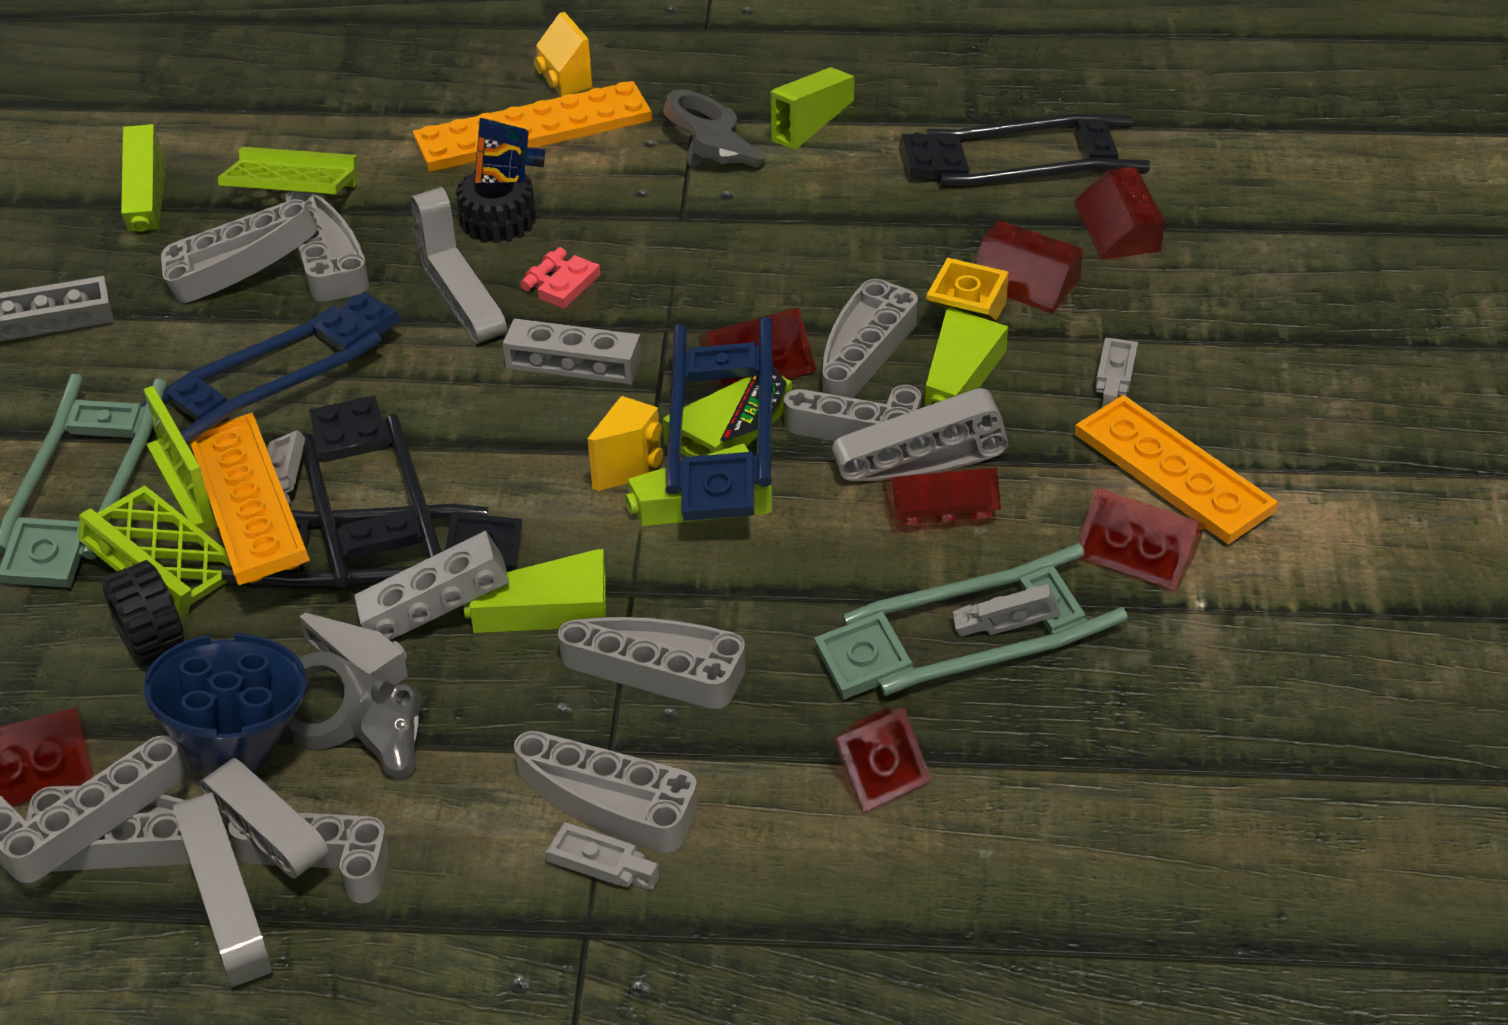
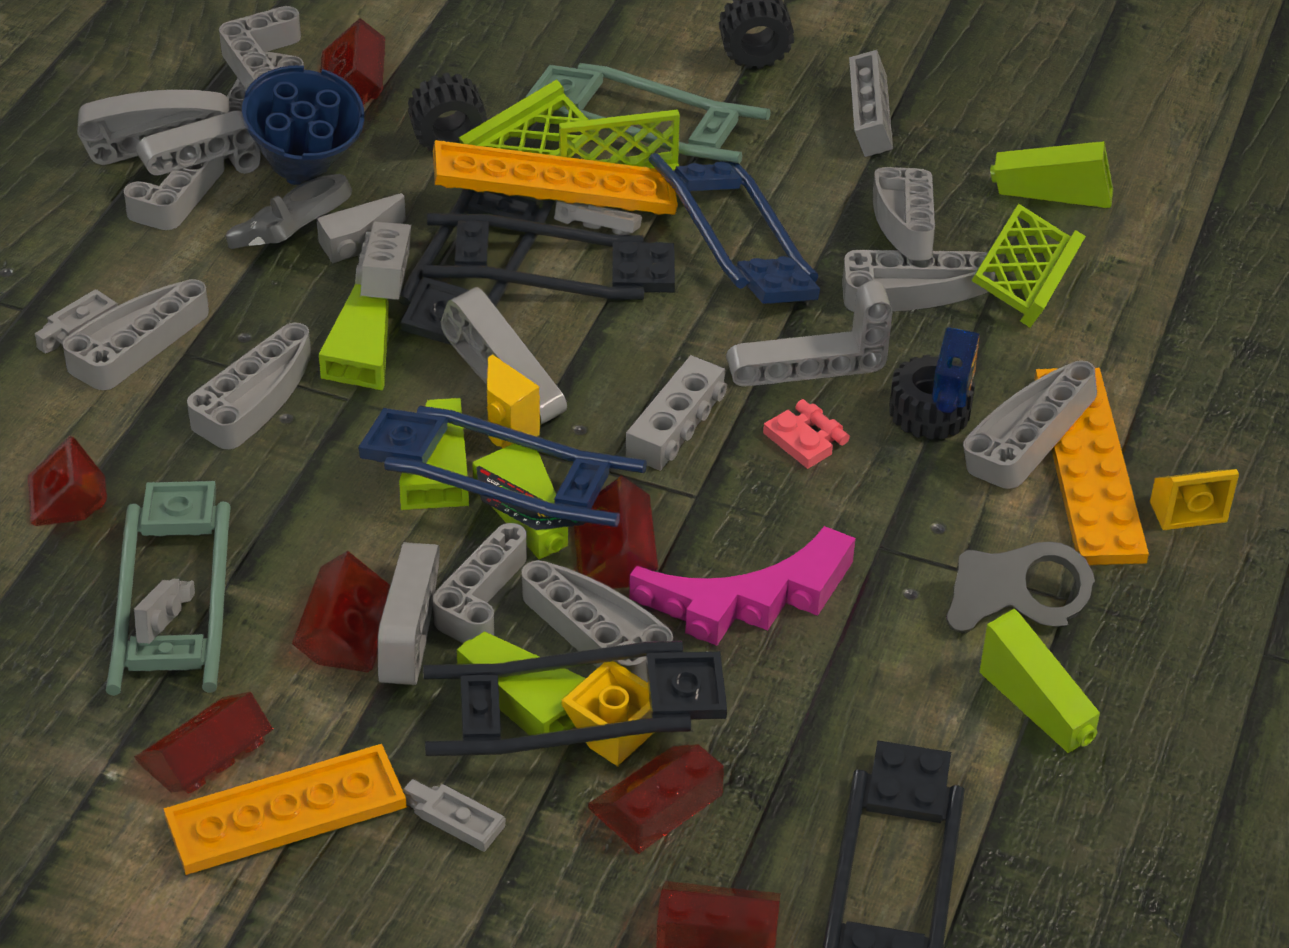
camera: 105 degrees right, 0 degrees up
none -> black plate [423,641,727,756]
none -> light grey beam [441,287,567,425]
none -> dark pink arch [629,526,856,646]
none -> light grey beam [963,360,1097,489]

